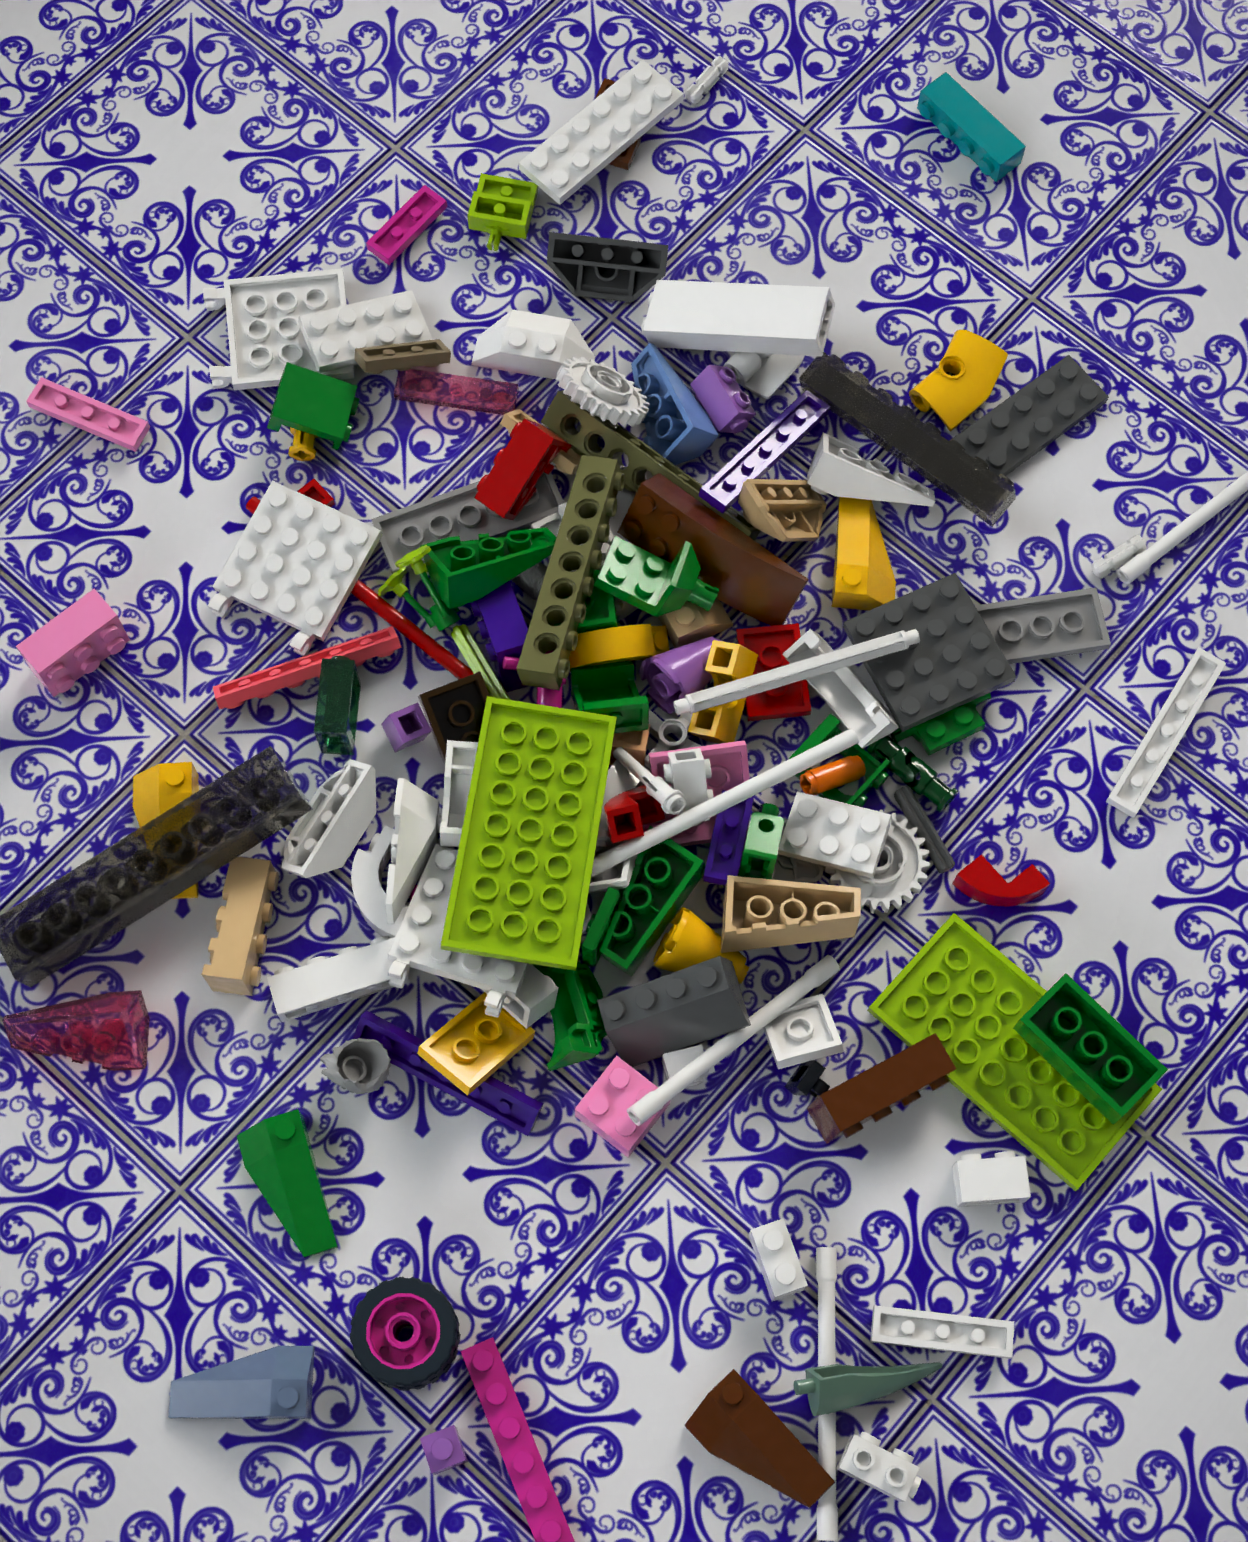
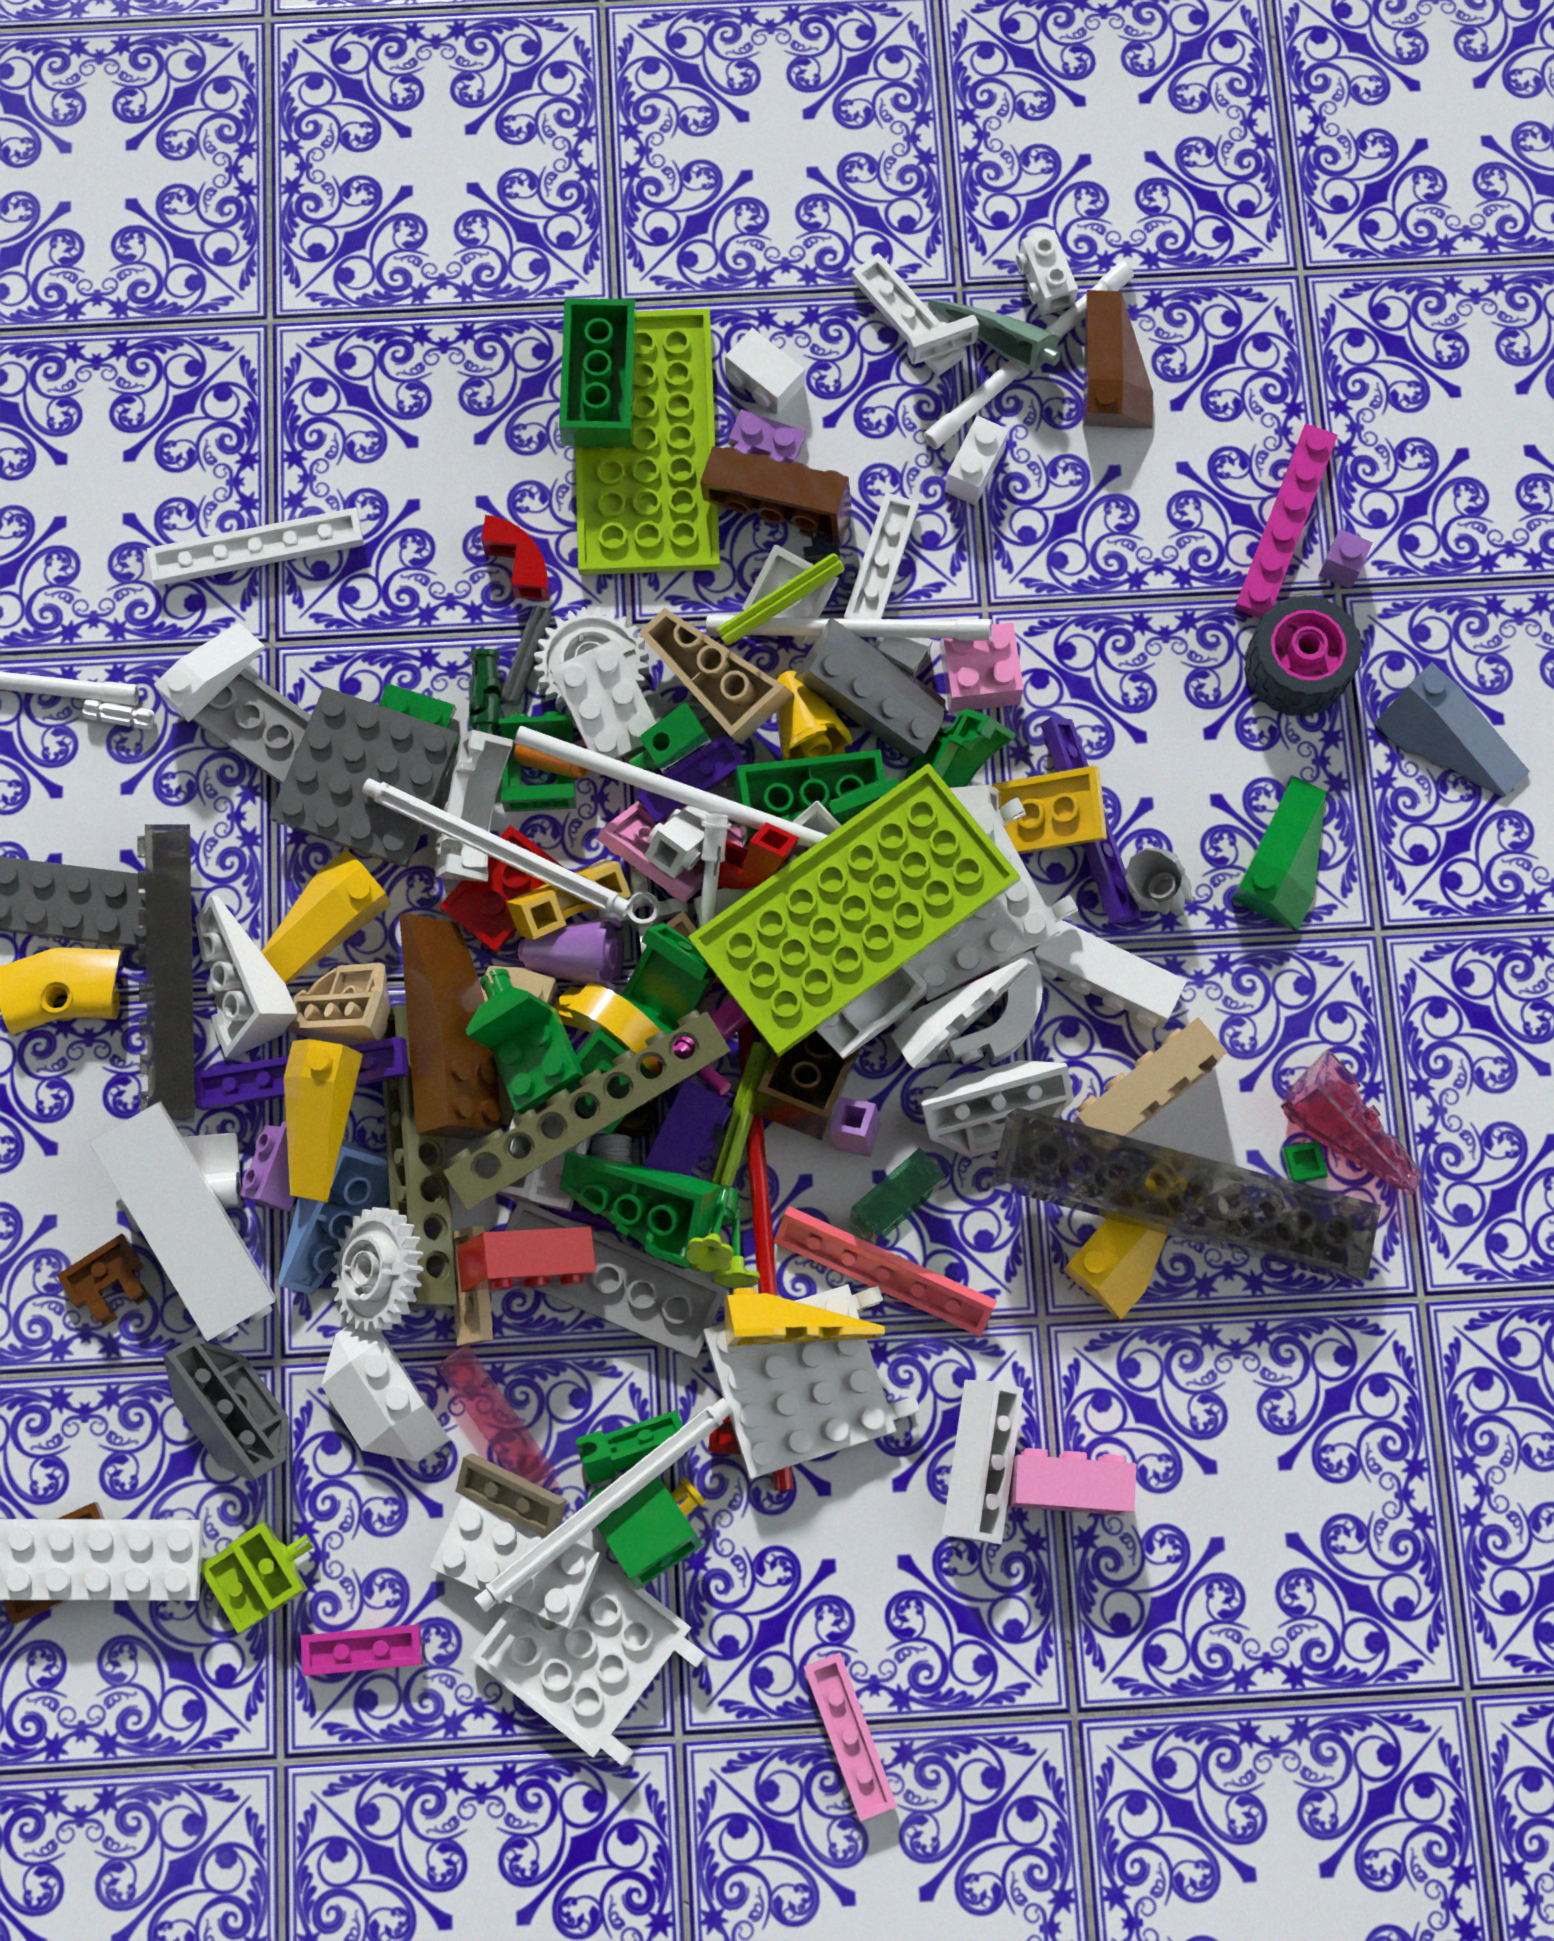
camera: 135 degrees left, 5 degrees up
none -> reddish brown plate [56,1233,151,1327]
none -> white slope [154,623,265,723]
none -> yellow wedge [284,1039,363,1203]
none -> white piece [474,1398,733,1612]
none -> green plate [575,1410,683,1484]
none -> lime axle [717,553,844,645]
none -> yellow wedge [724,1287,885,1347]
none -> medium lavender plate [729,409,806,464]
none -> white plate [844,492,919,619]
none -> white plate [908,315,979,364]
none -> white brick [942,1380,1024,1544]
none -> green tile [1281,1140,1328,1186]

